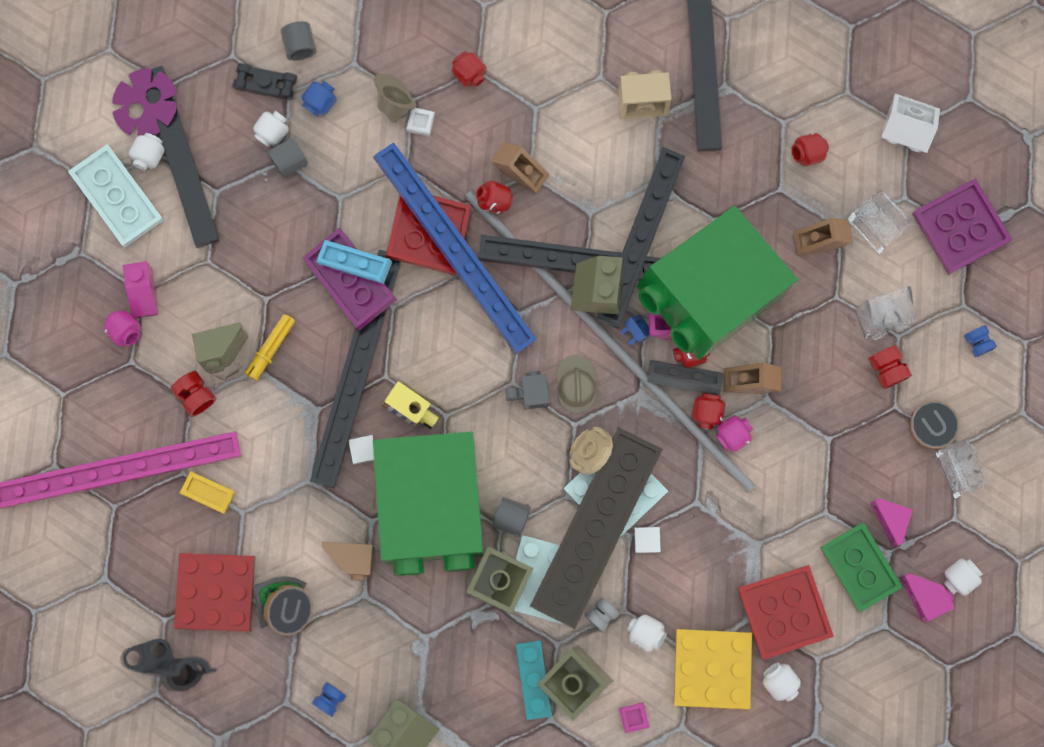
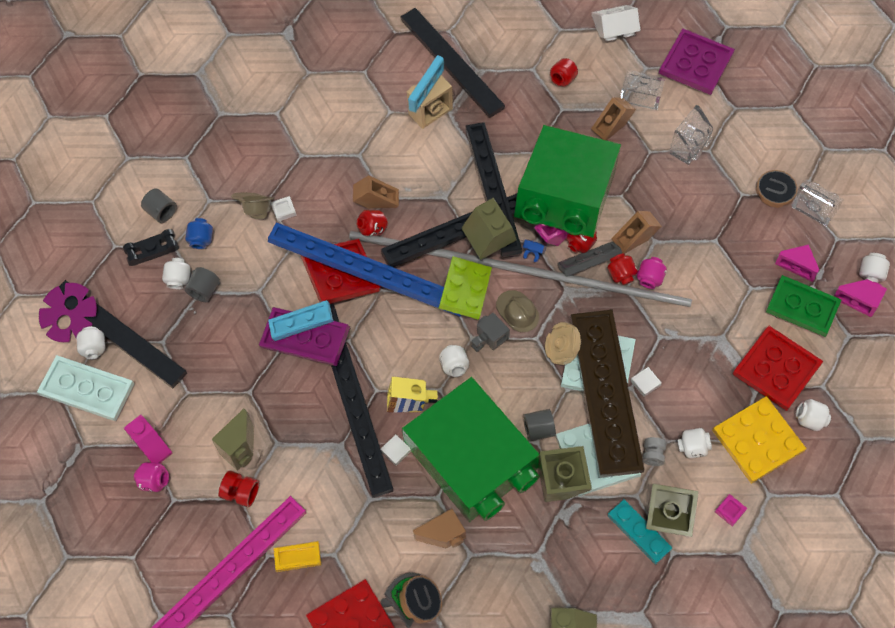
camera: 30 degrees left, 15 degrees down
yellow axle [244,314,295,381] -> none
red head [452,51,487,87] -> none
red wheel [868,345,912,389] -> none
blue wheel [964,325,997,358] -> none
none -> medium azure tile [408,55,444,113]
none -> lime plate [439,256,492,320]
none -> white head [439,345,469,377]

